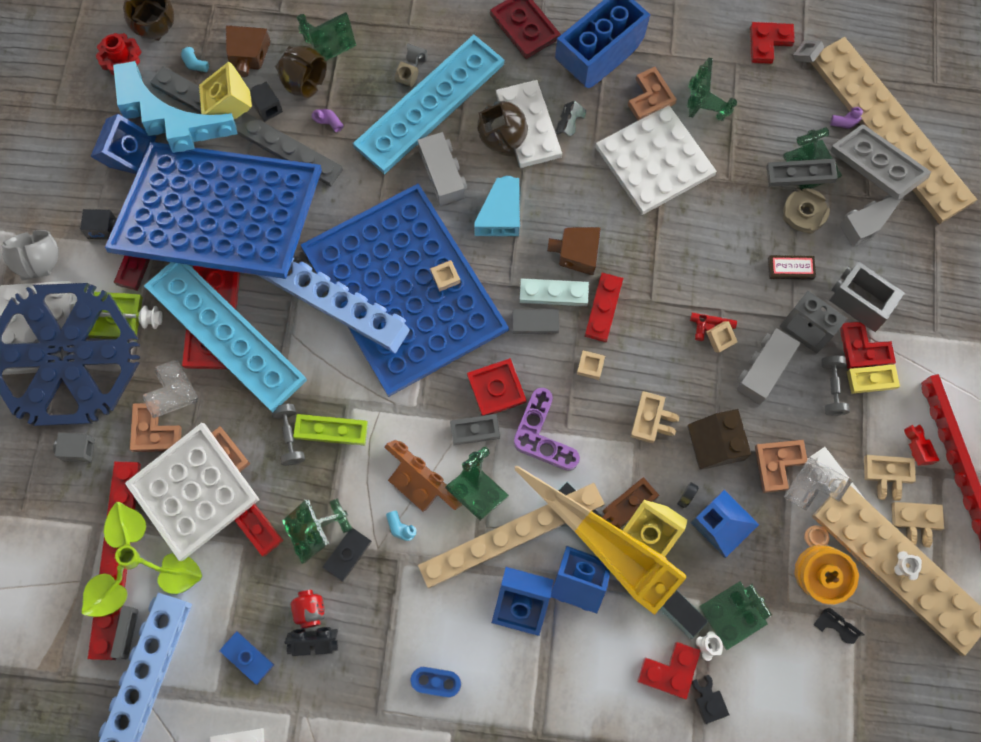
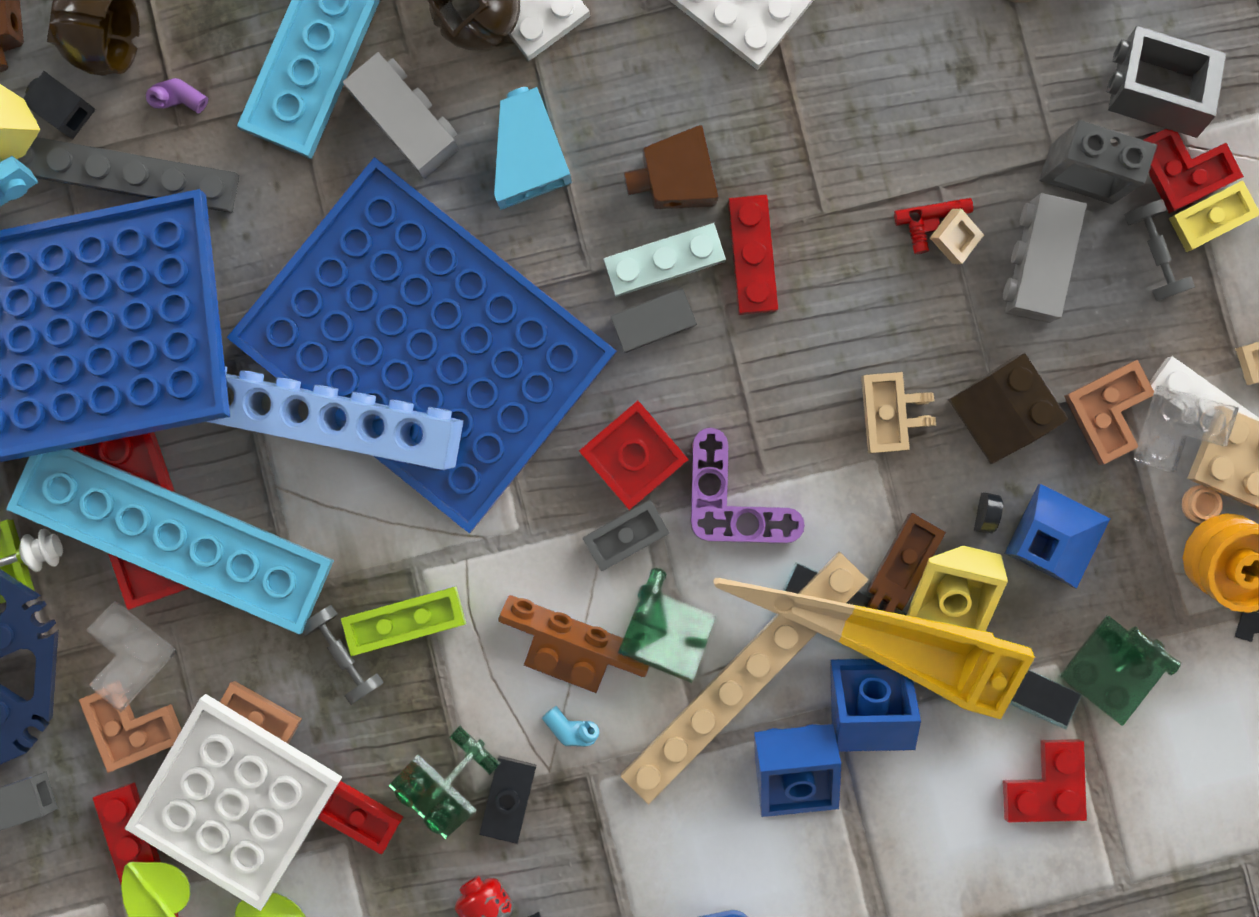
camera: 20 degrees left, 15 degrees up
tan plate [430,260,460,292] -> none
tan plate [577,350,605,380] -> none
black plate [692,675,730,724] -> none
white plate [696,631,723,661] -> none
tile [768,255,816,280] -> none

